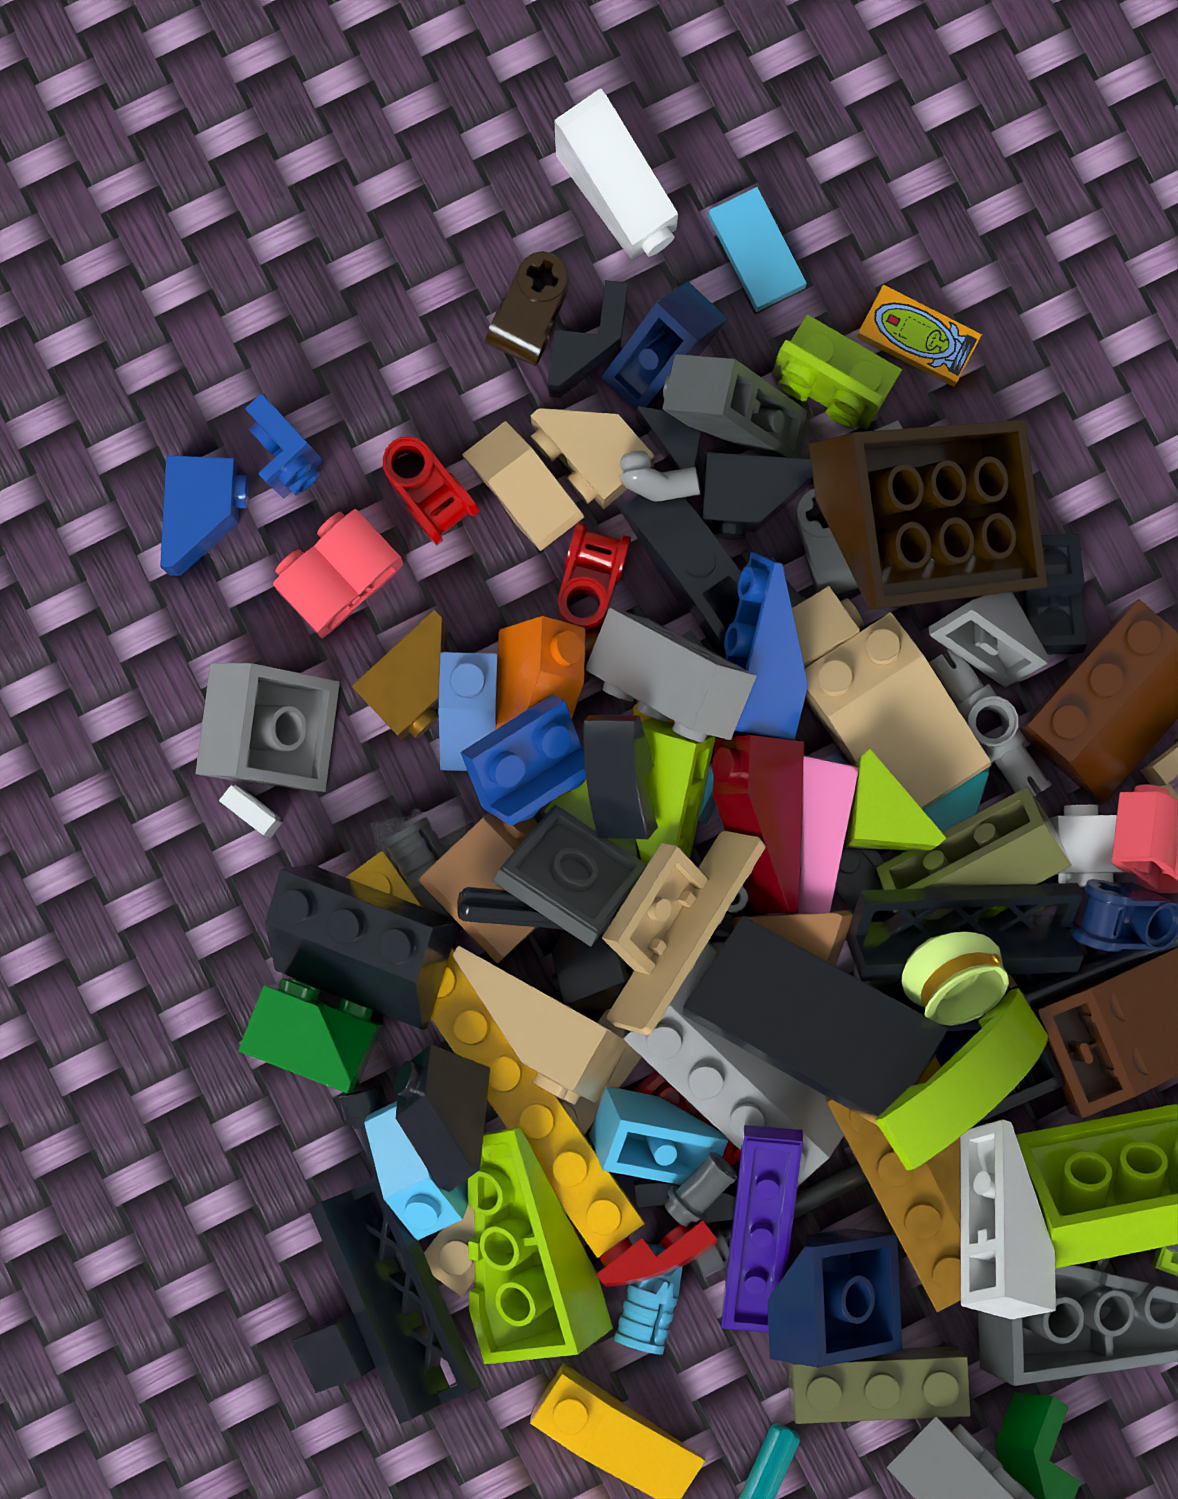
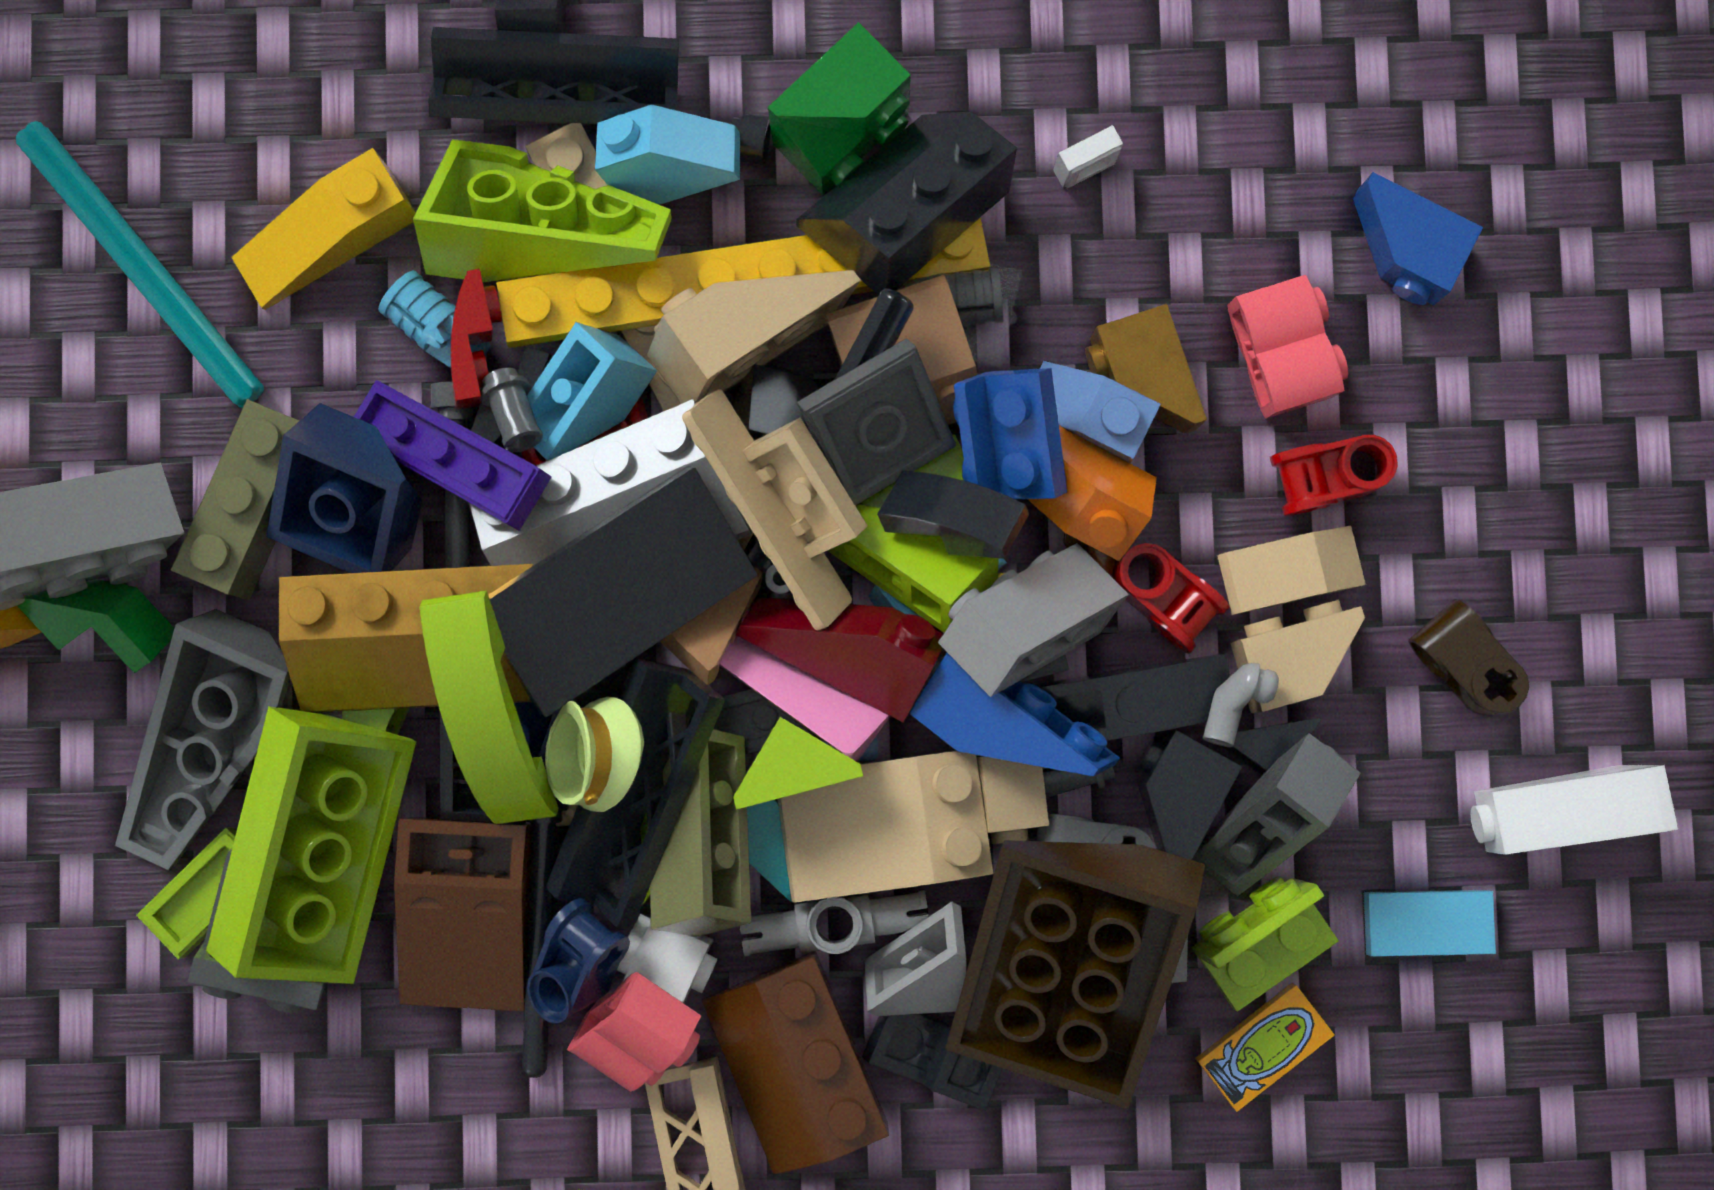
camera: 115 degrees right, 0 degrees up
light grey slope [195,663,340,792] -> none
blue bracket [245,393,324,498] -> none
black slope [394,1044,490,1192] -> none
black slope [548,280,628,398] -> none
dark blue slope [601,281,728,411] -> none
white slope [960,1120,1056,1319] -> none

